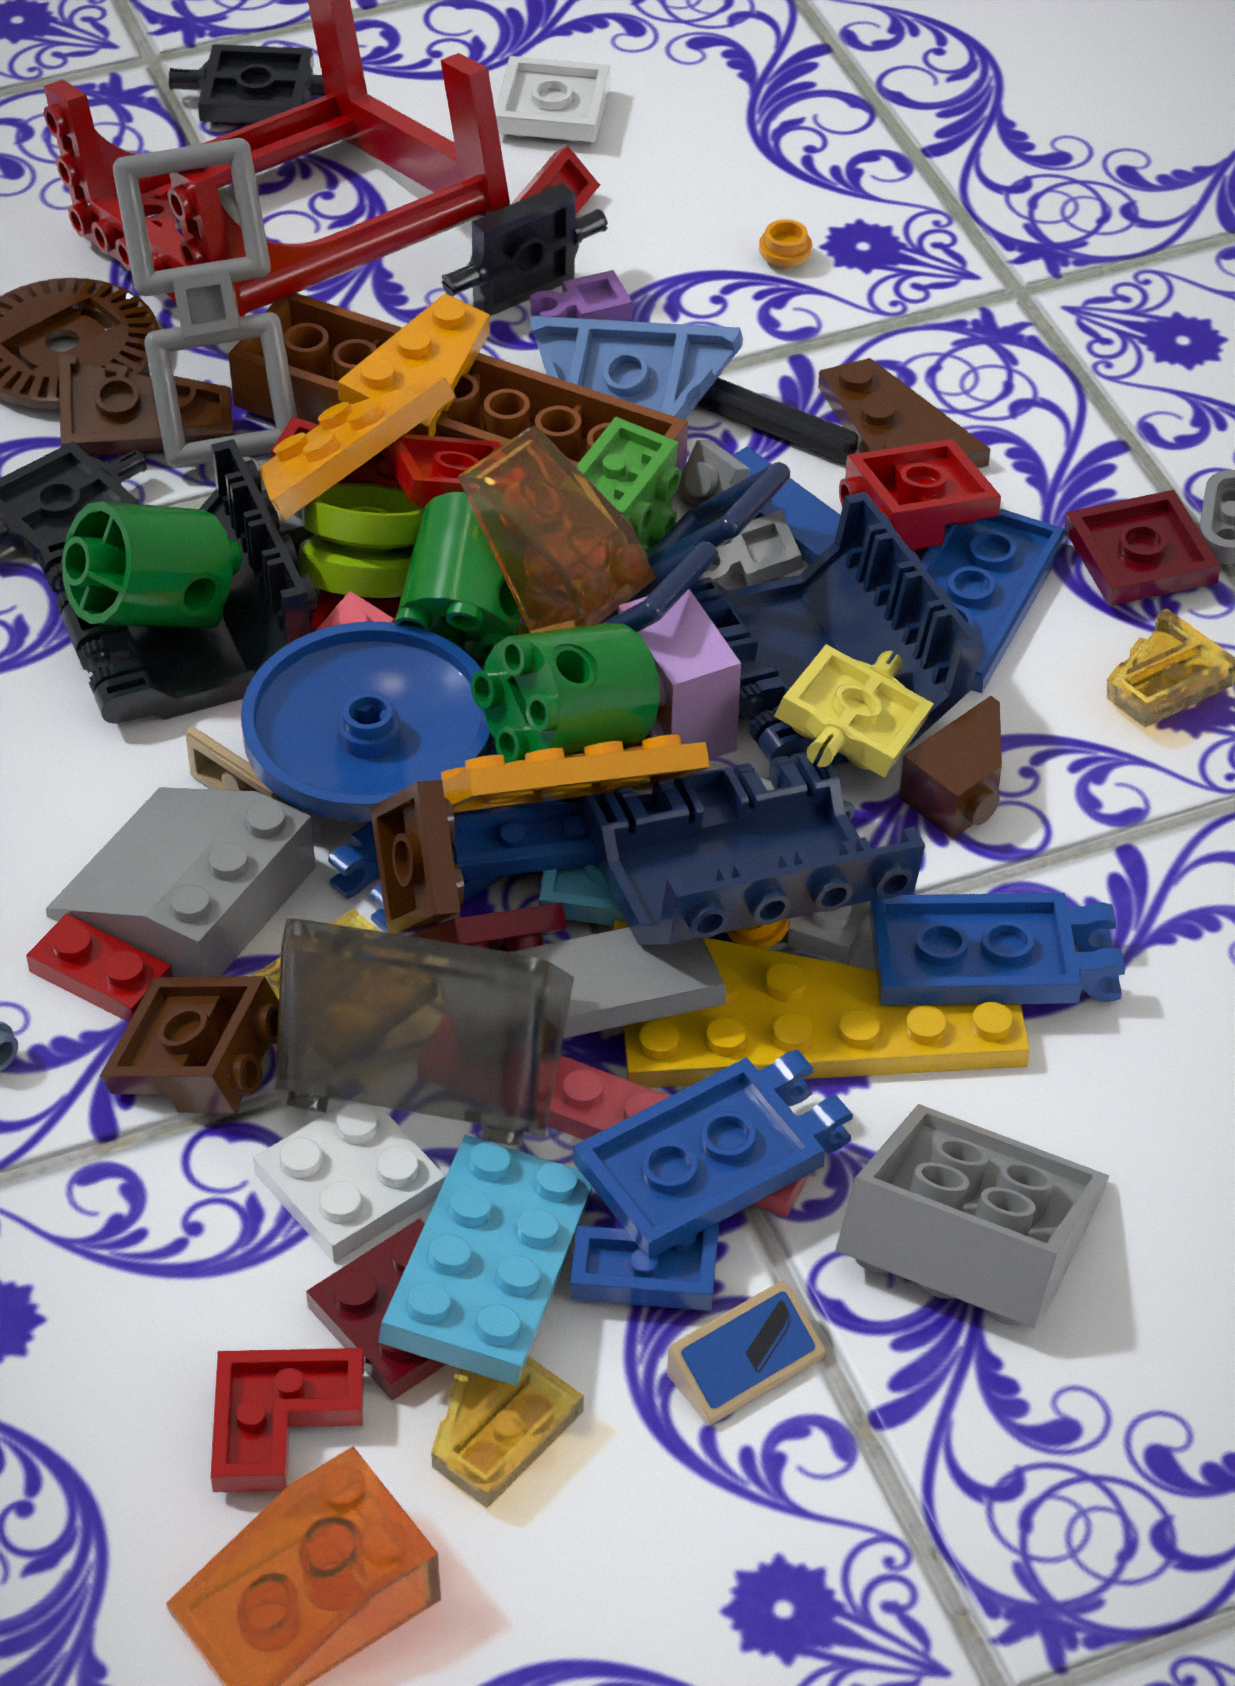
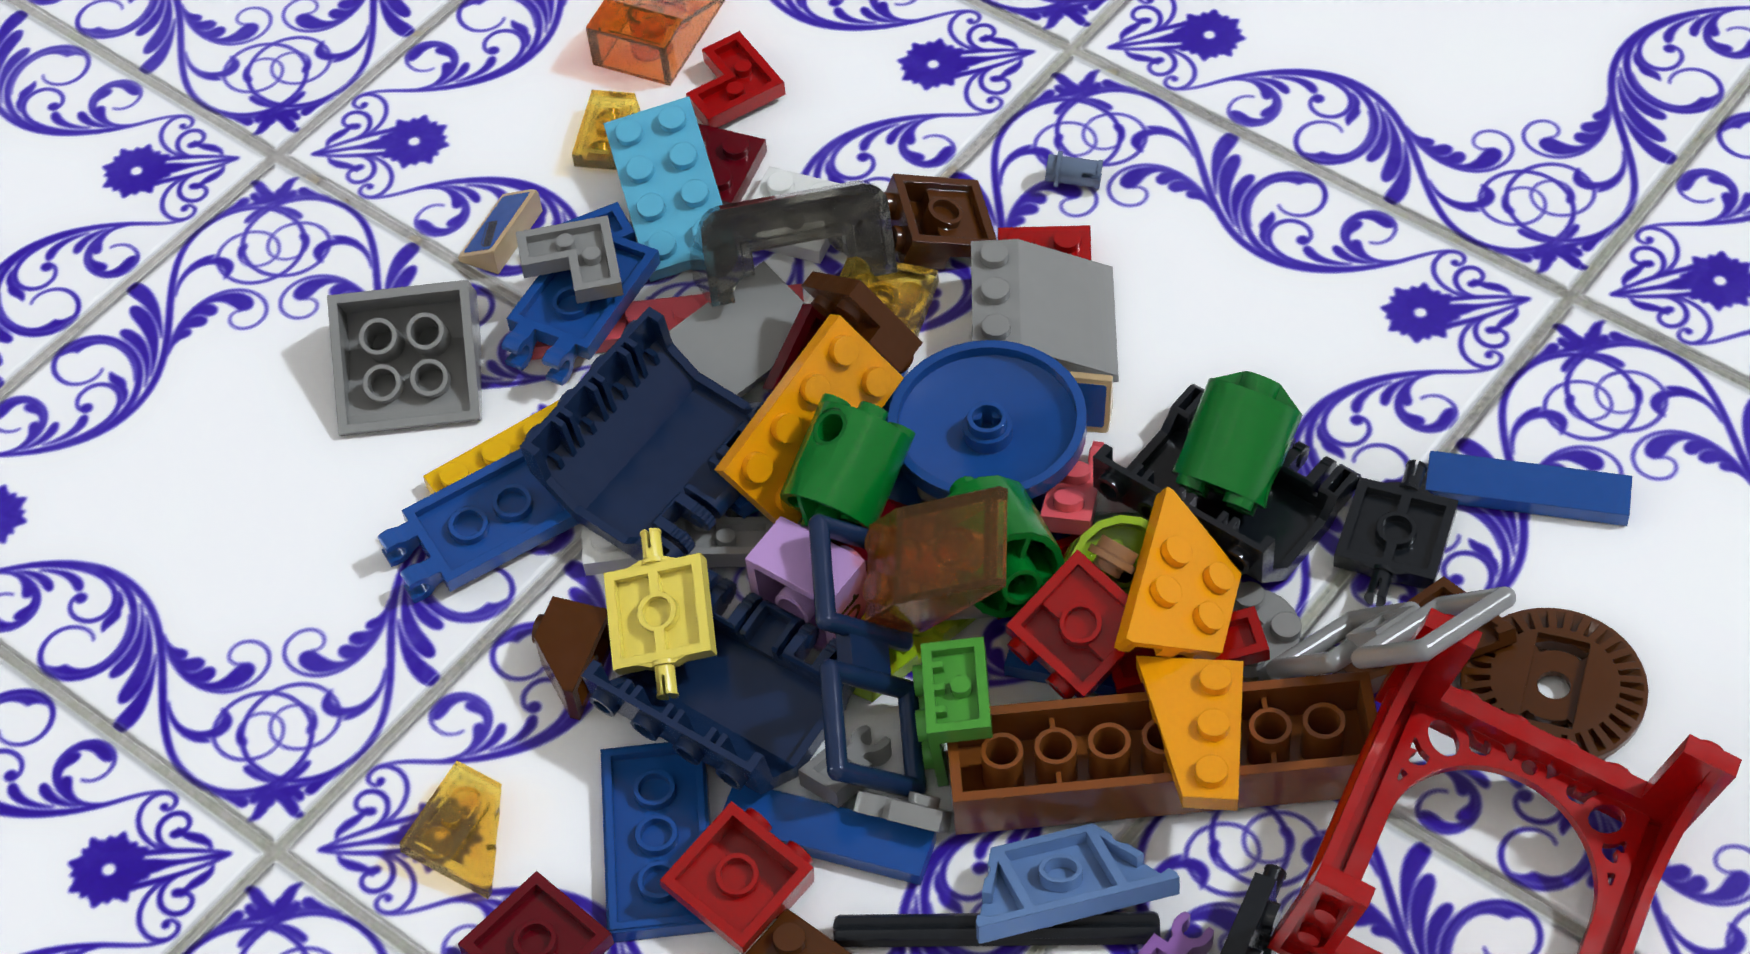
camera: 155 degrees right, 5 degrees up
none -> light grey plate [516,215,624,304]
none -> medium nougat plate [1088,534,1139,579]

